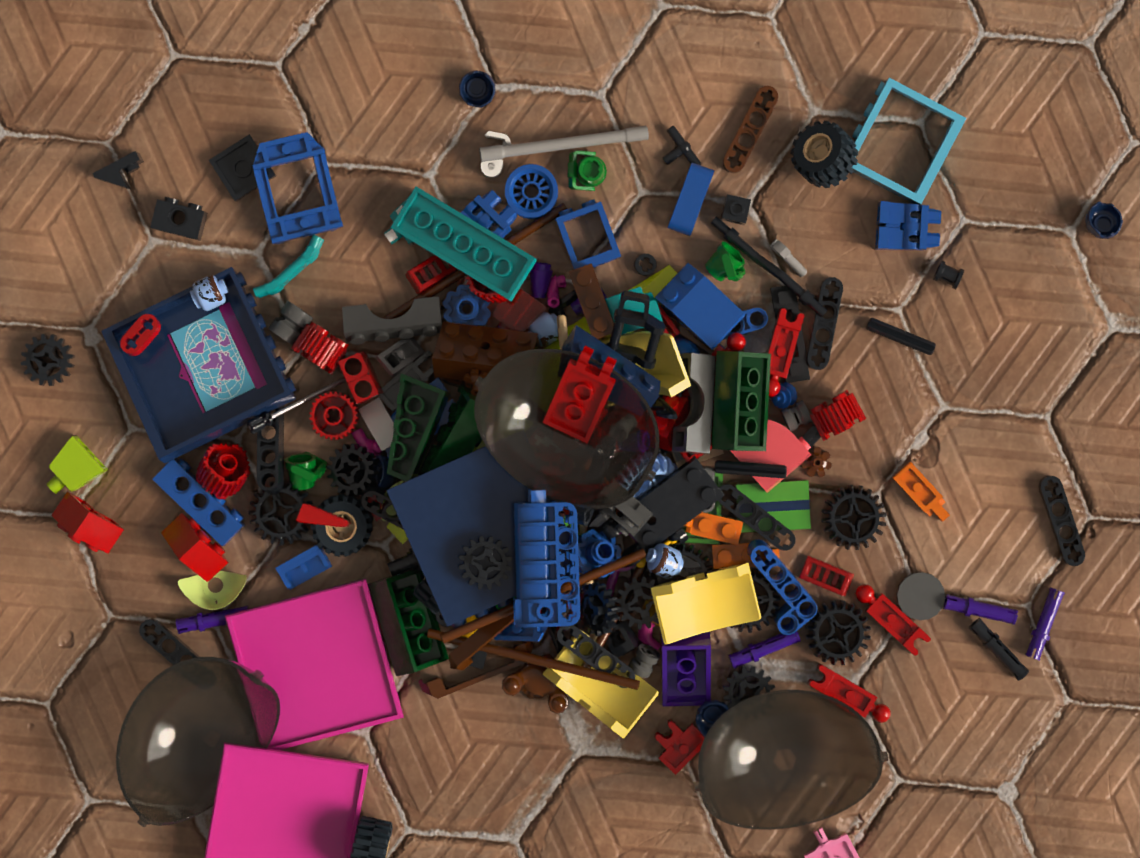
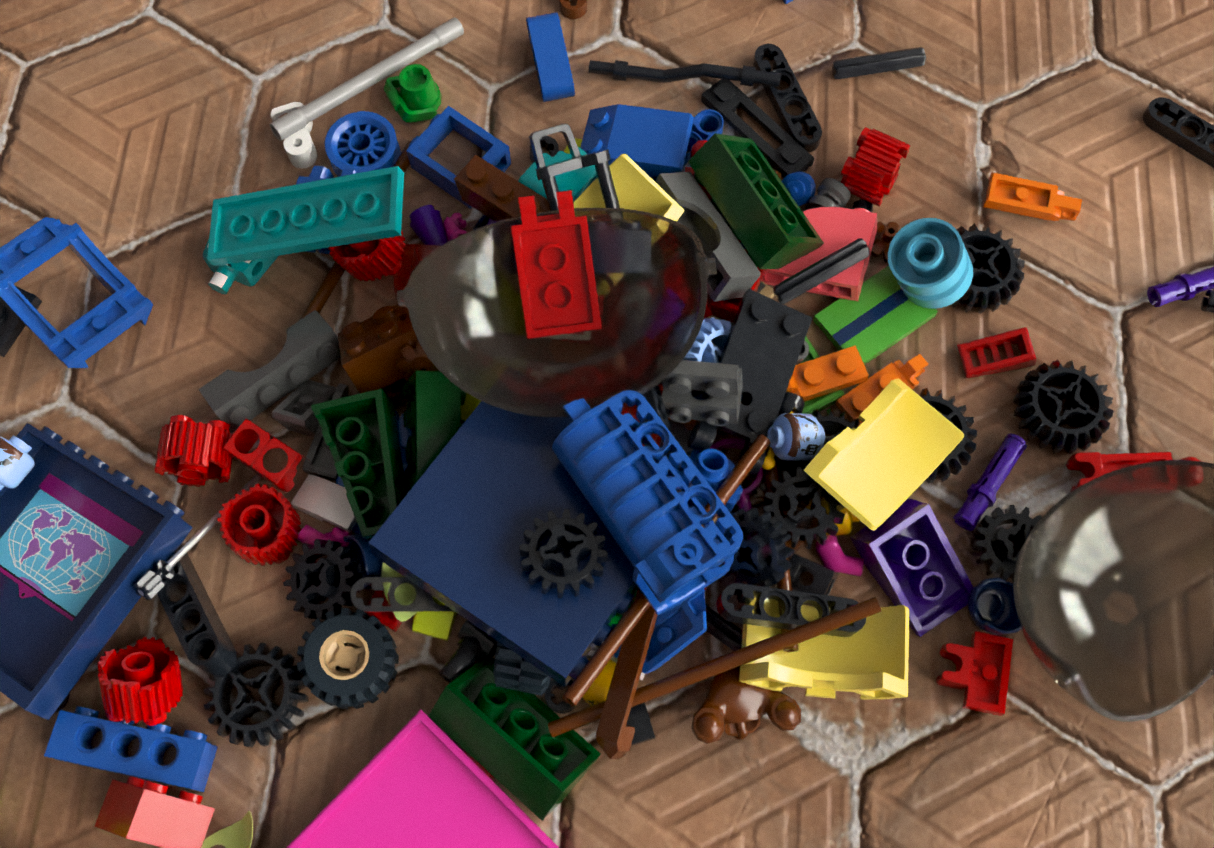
camera: 25 degrees left, 20 degrees down
teal piece [253,234,324,298] -> none
dark grey wheel [269,300,313,345] -> none
blue hinge [275,545,332,590] -> none
green piece [285,452,327,490] -> none
red slope [296,503,350,527] -> none
red slope [405,255,458,294] -> none
reddish brown piece [418,641,534,699] -> none
blue plant [443,285,491,326] -> none
dark blue hair [459,70,496,108] -> none
dark grey wheel [628,644,660,678] -> none
black piece [663,126,701,165] -> none
green piece [705,241,745,281] -> none
black beam [718,484,796,551] -> none
black brick [721,194,751,225] -> none
blue beam [747,539,818,635] -> none
red plate [768,308,804,397] -> none
light grey bar [770,239,807,277] -> none
red plate [855,584,931,656] -> none
dark grey tile [896,572,945,620] -> none
none -> medium azure wheel [888,218,973,309]

